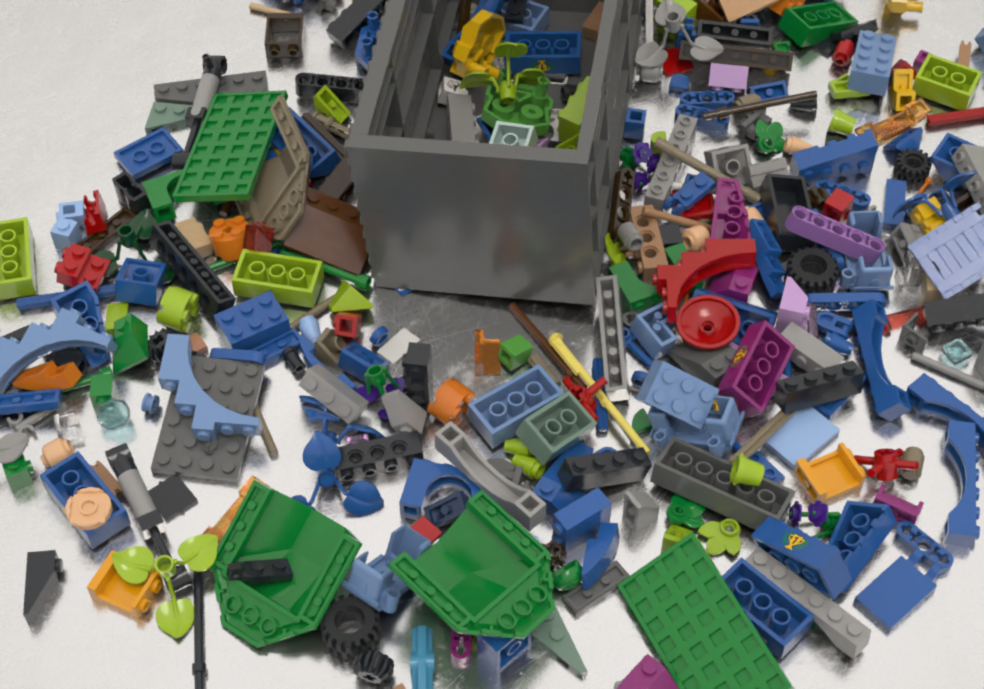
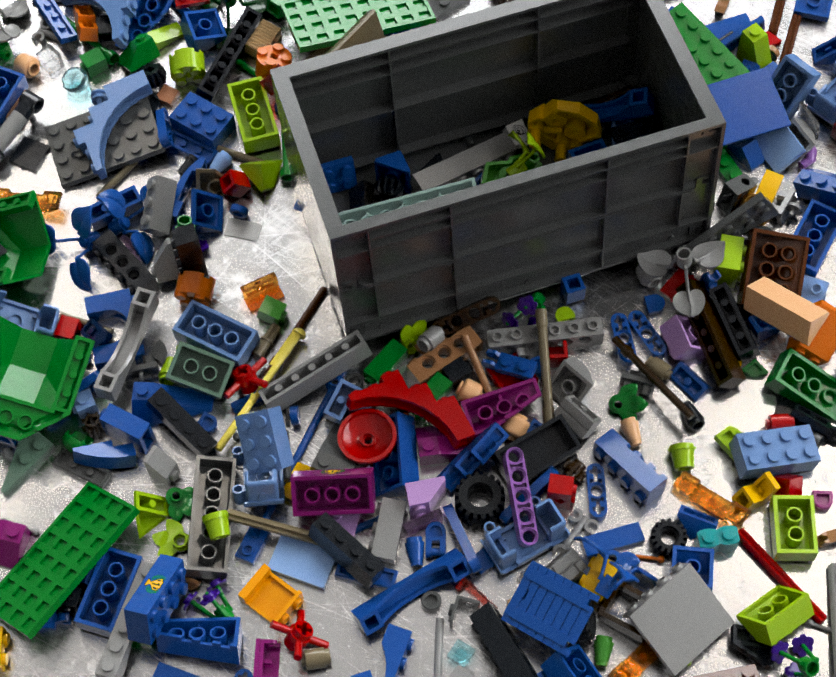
camera: 65 degrees right, 10 degrees up
none -> blue brick [90,185,144,231]
none -> dark grey tile [421,591,442,613]
none -> red panel [549,340,568,368]
none -> teal brick [694,525,740,553]

